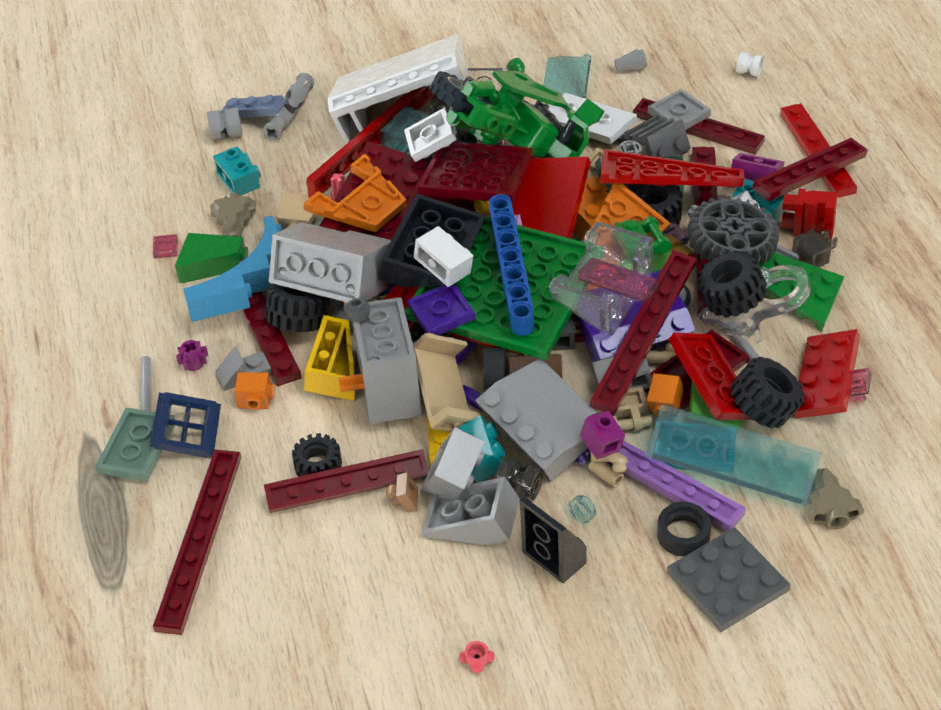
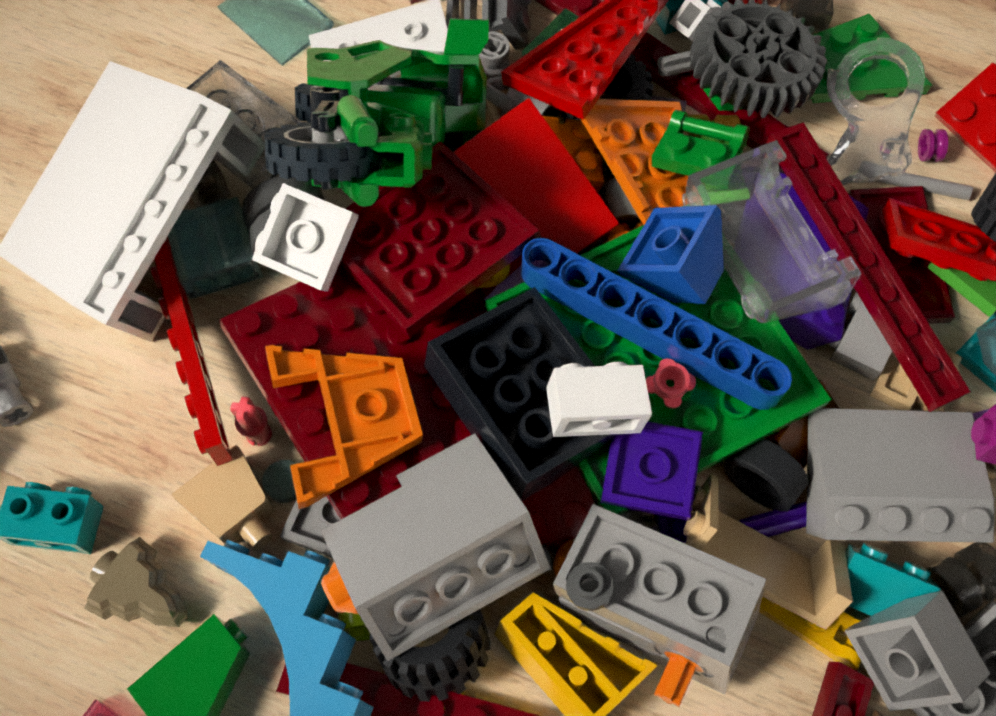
camera: 55 degrees left, 20 degrees up
green hinge [507,58,525,73] -> none
clear pink plate [578,257,658,303] -> none
orange brick [647,373,684,418] -> none
black tyre [697,251,767,318] -> none
none -> blue slope [617,205,724,304]
none -> coral plate [646,359,696,409]
none -> magenta bush [918,129,948,162]

